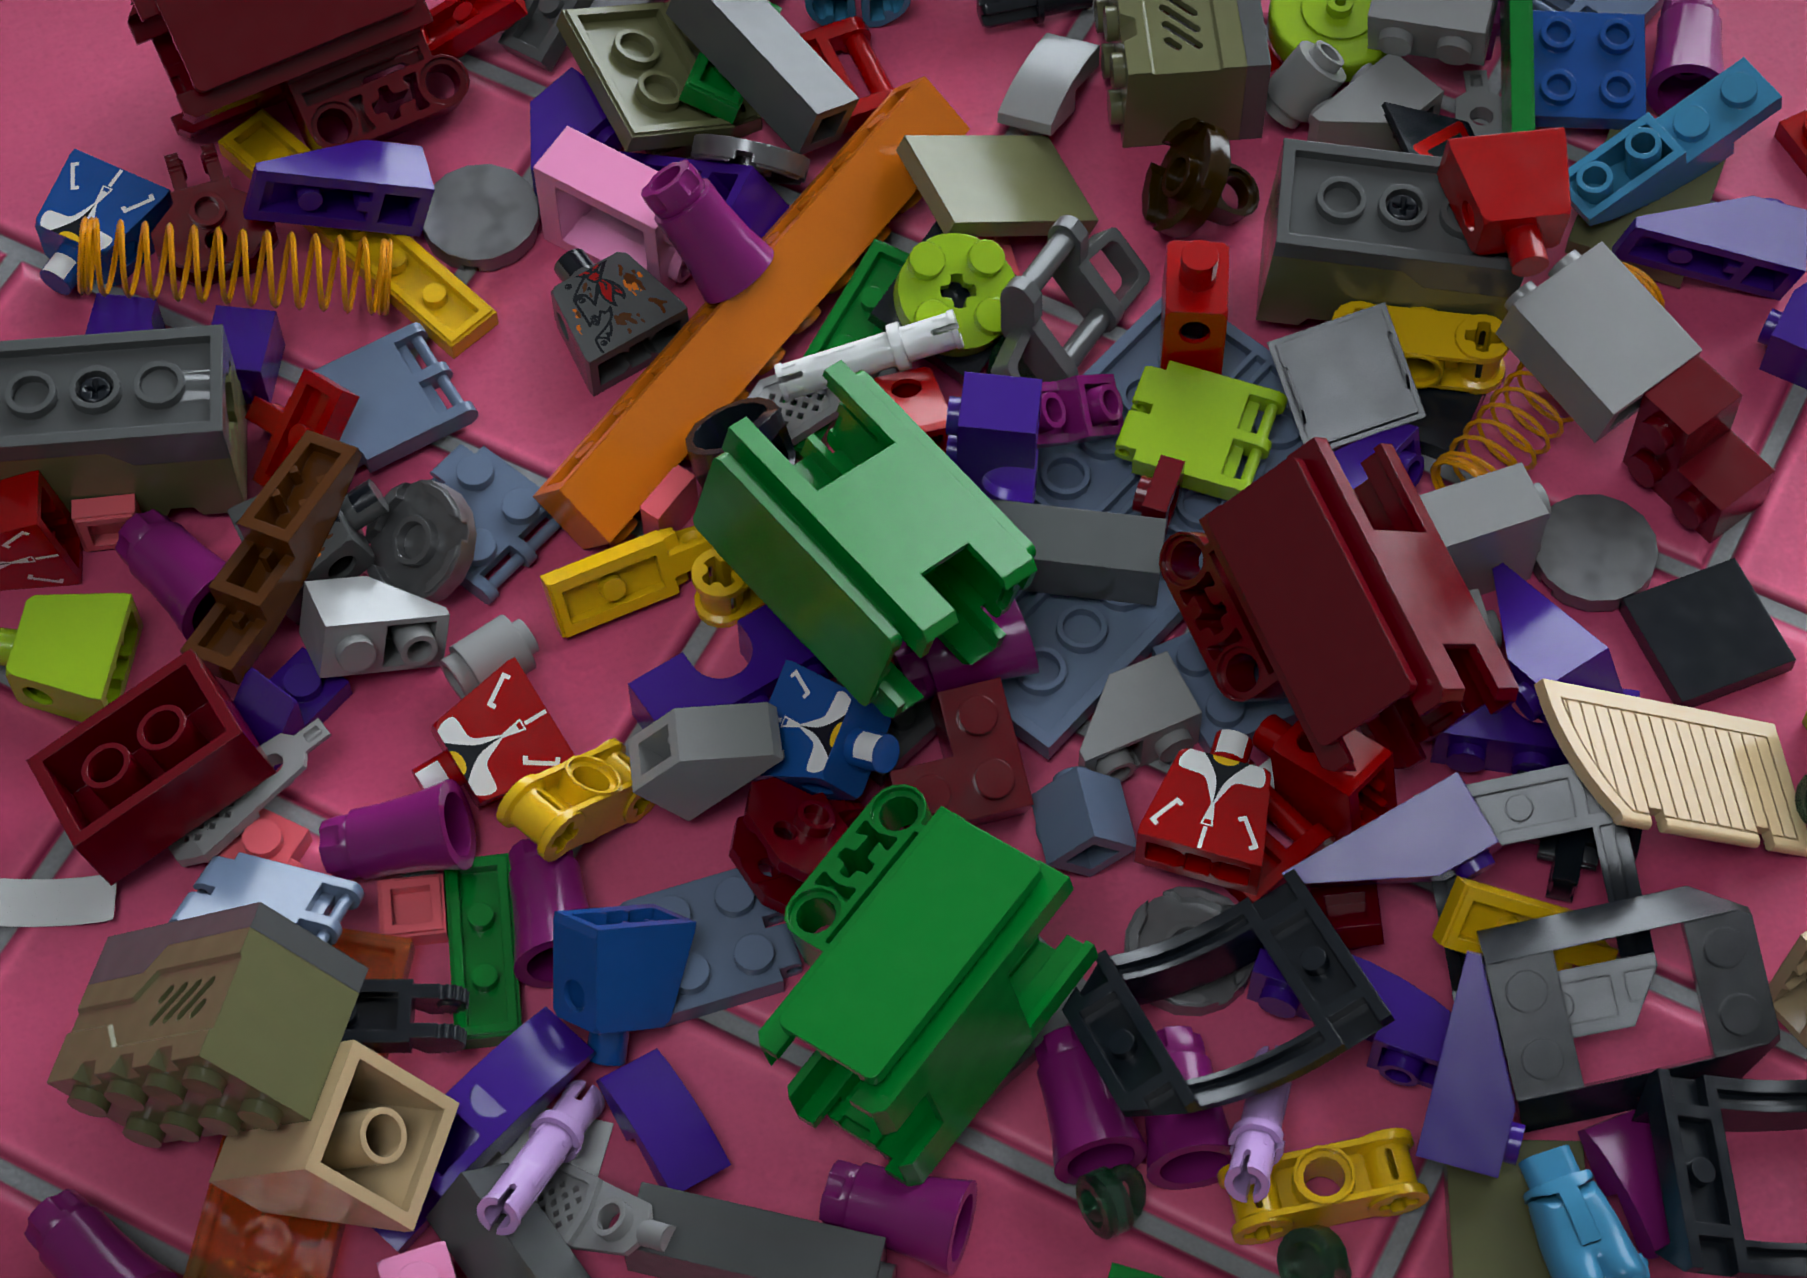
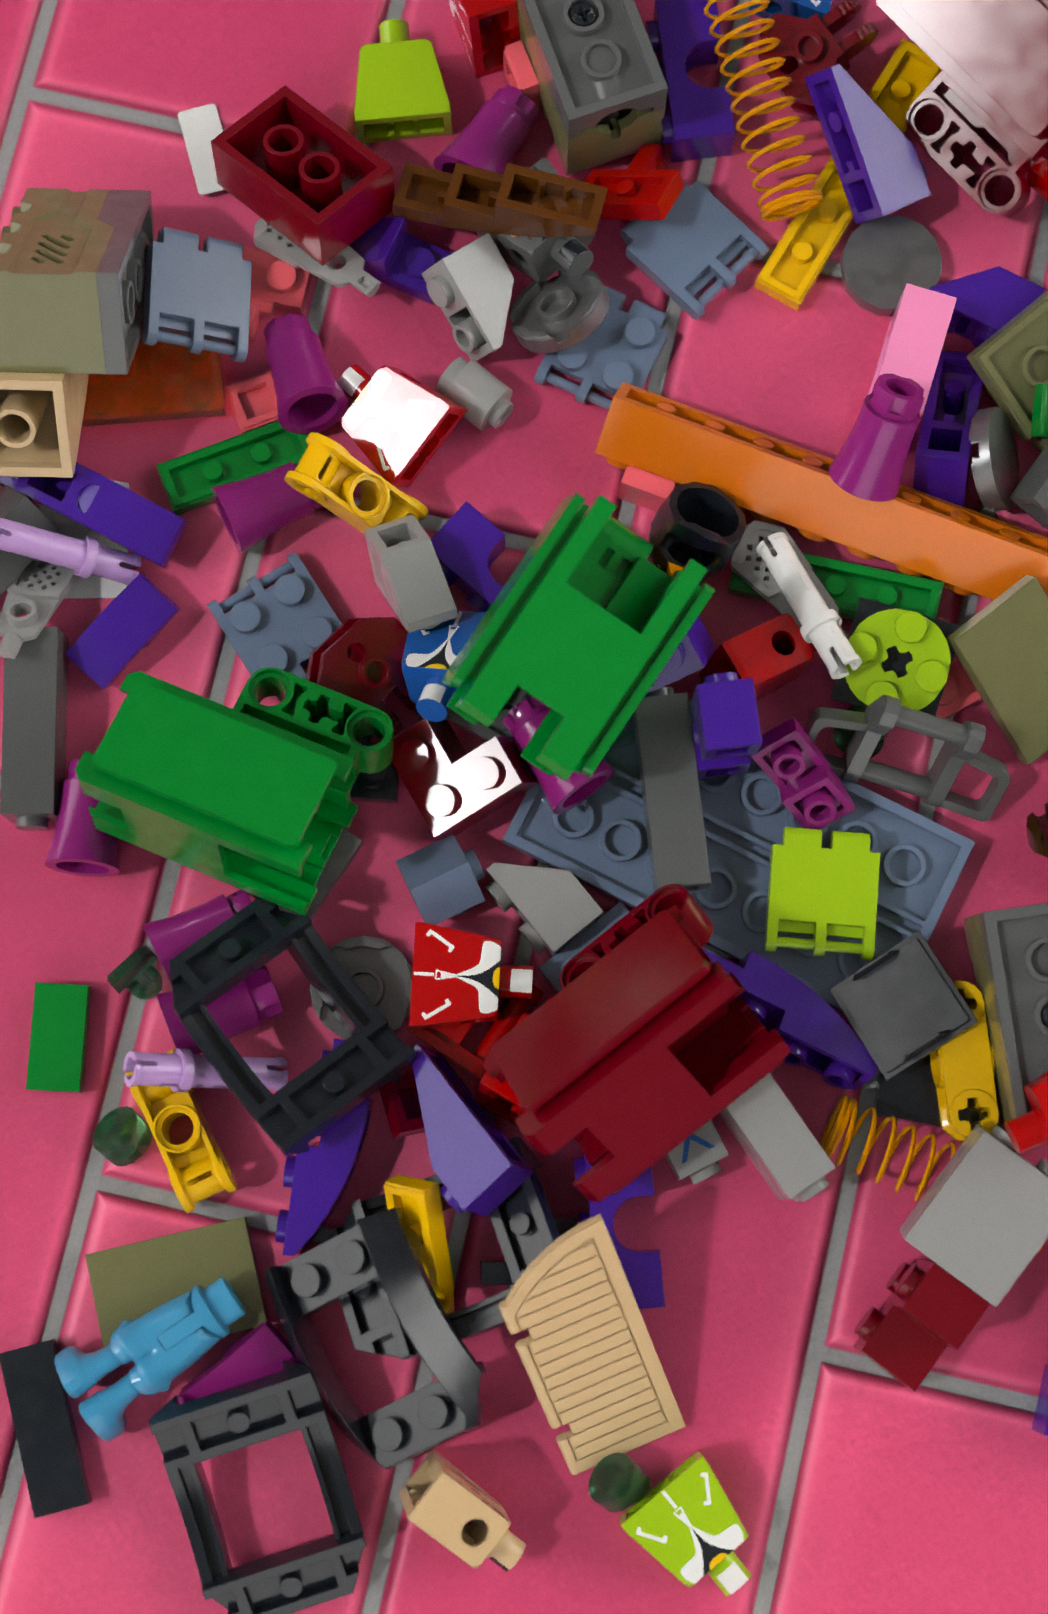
camera: 75 degrees right, 20 degrees up
black hinge [341,979,470,1053] -> none
yellow hinge [540,525,713,638] -> none
dark grey torso [551,249,689,396] -> none
blue torso [553,904,696,1066] -> none
dark red plate [1132,454,1185,540] -> none
red torso [1160,240,1229,375] -> none
dark purple slope [1416,950,1526,1178] -> none
dark purple slope [1492,563,1624,728] -> none
flat silver tile [1533,494,1659,612] -> none
black tile [1619,558,1796,708] -> none

